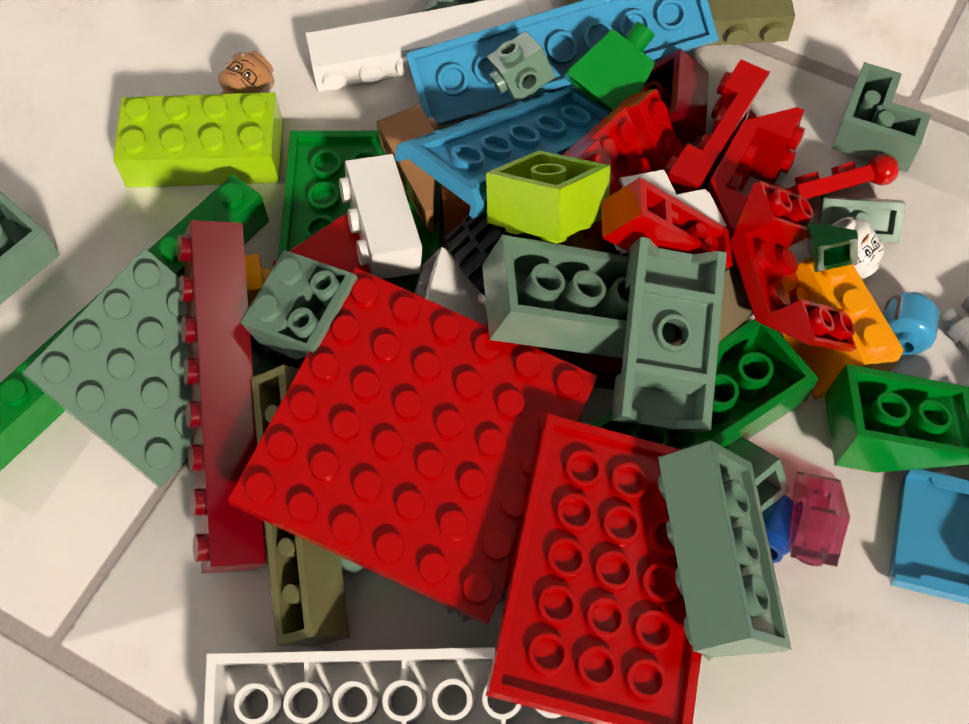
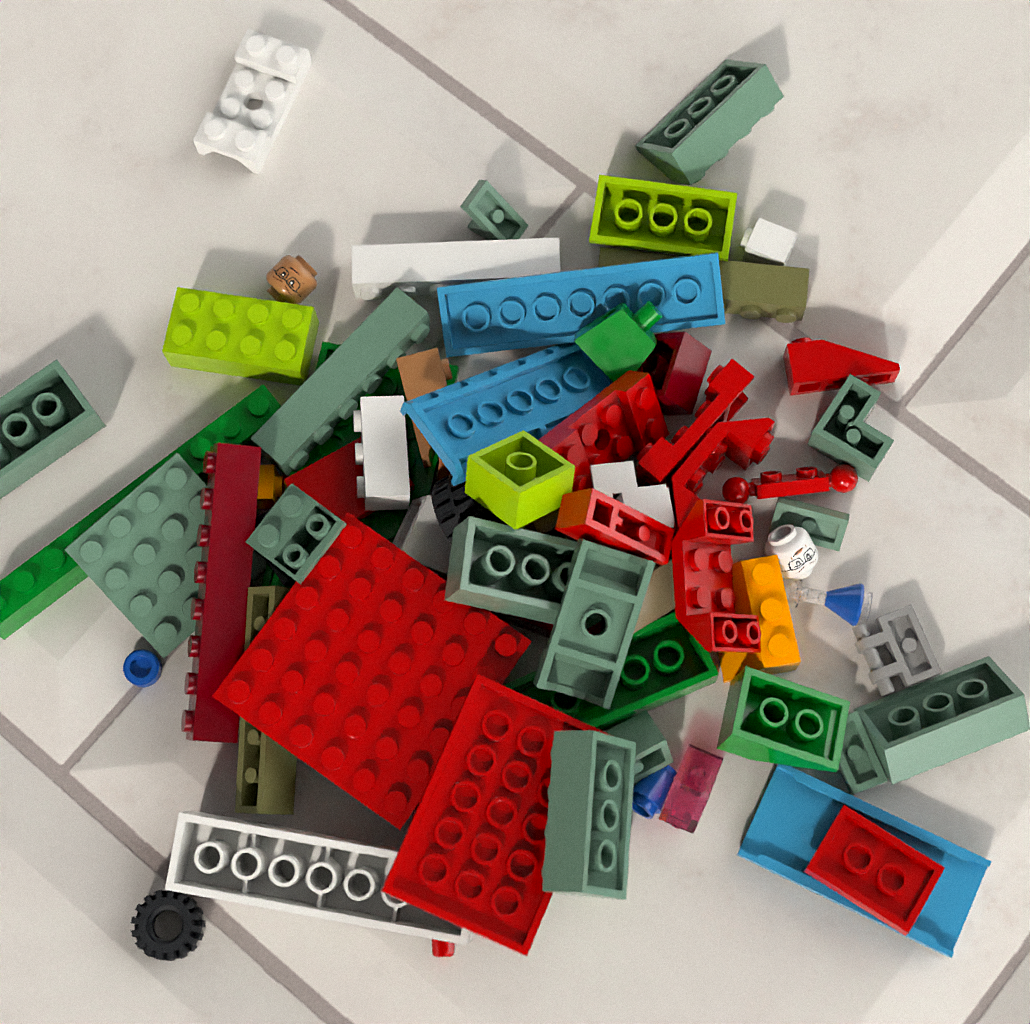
camera: 15 degrees right, 10 degrees up
sand green brick [487,31,556,103] -> none
dark green slope [807,222,858,272] -> none
dark azure head [882,292,940,355] -> none
none -> blue tile [123,649,162,687]
none -> sand green brick [250,287,431,476]
none -> red slope [783,337,900,396]
none -> piece [787,579,873,626]

